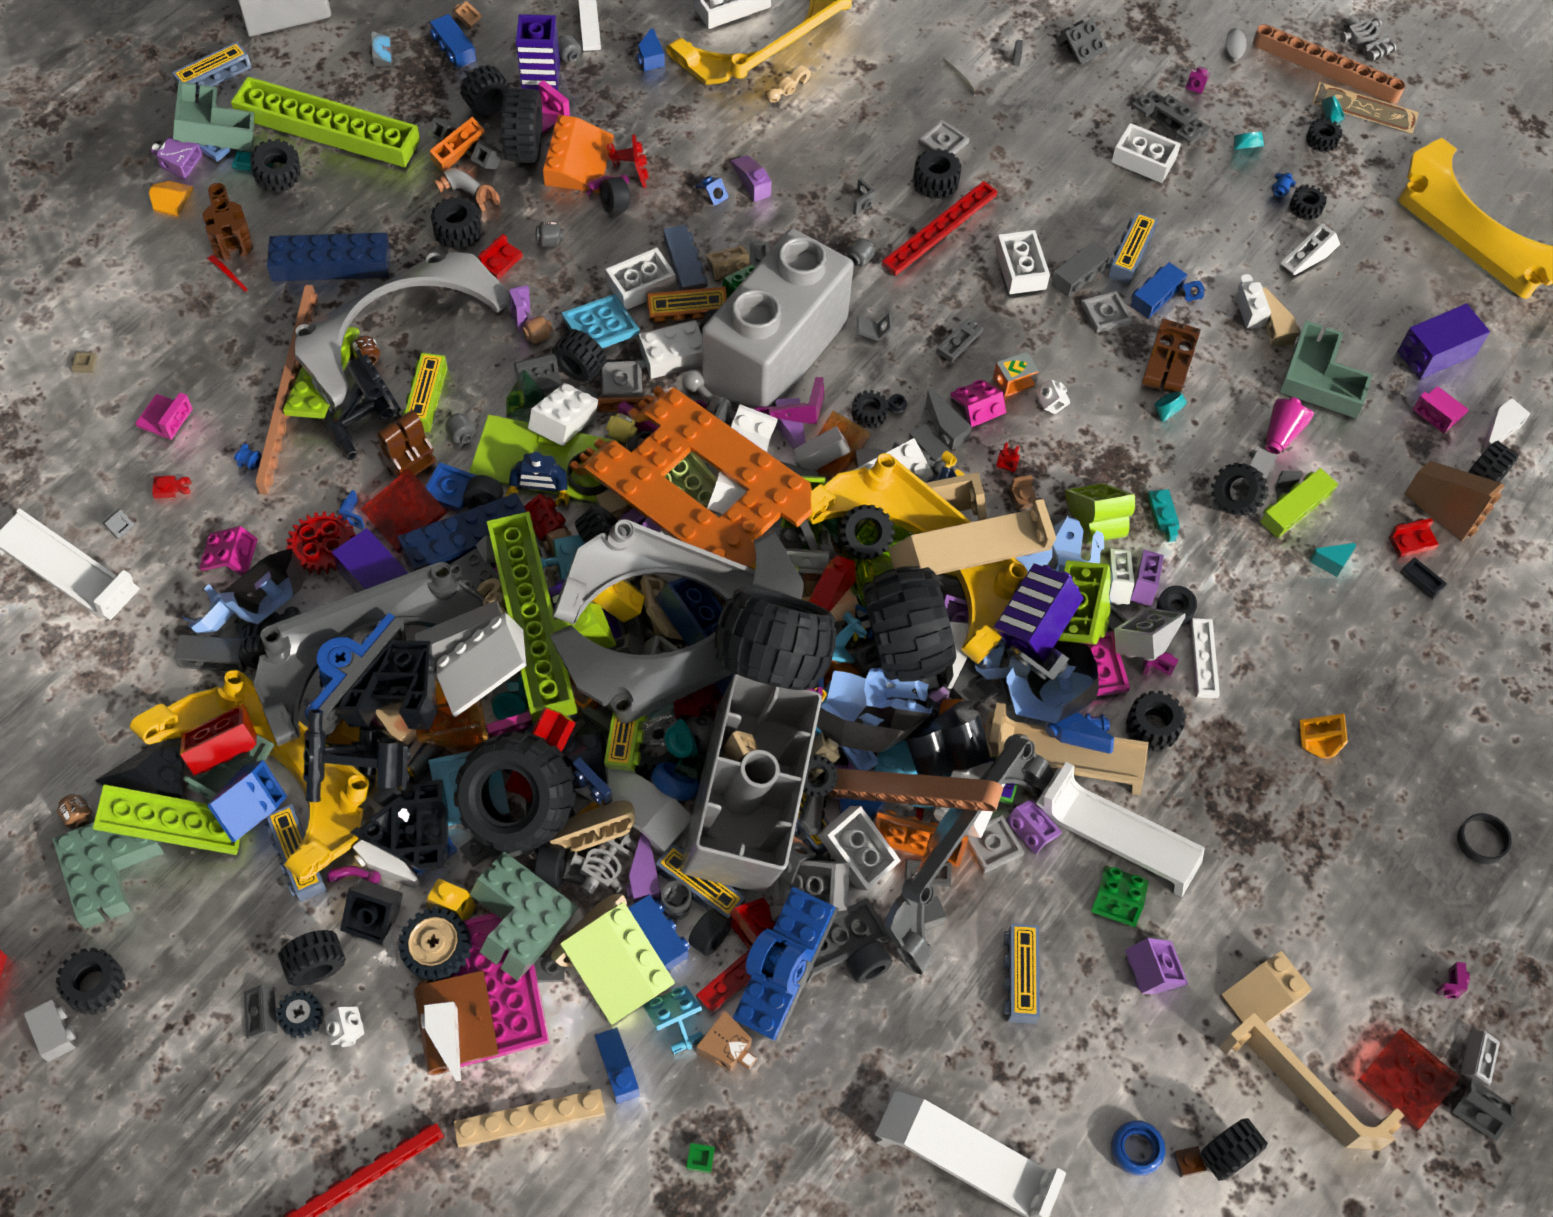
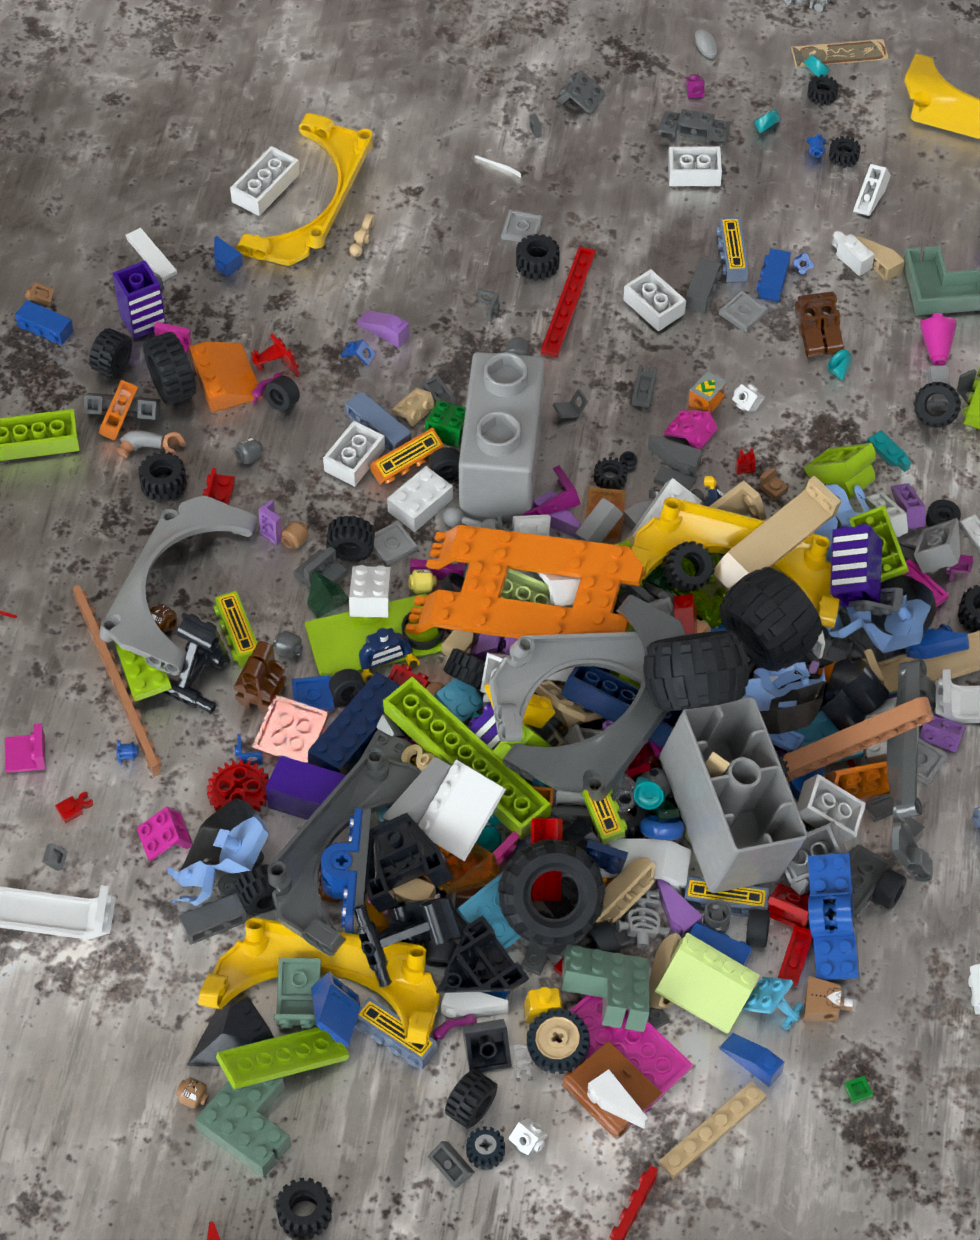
camera: 25 degrees left, 5 degrees down
red slope [180,704,257,776] -> none
dark blue brick [267,233,390,281] -> none
medium azure plate [562,294,640,348] -> none
dark orange slope [596,396,656,412] -> none
nougat beam [1253,24,1406,103] -> none

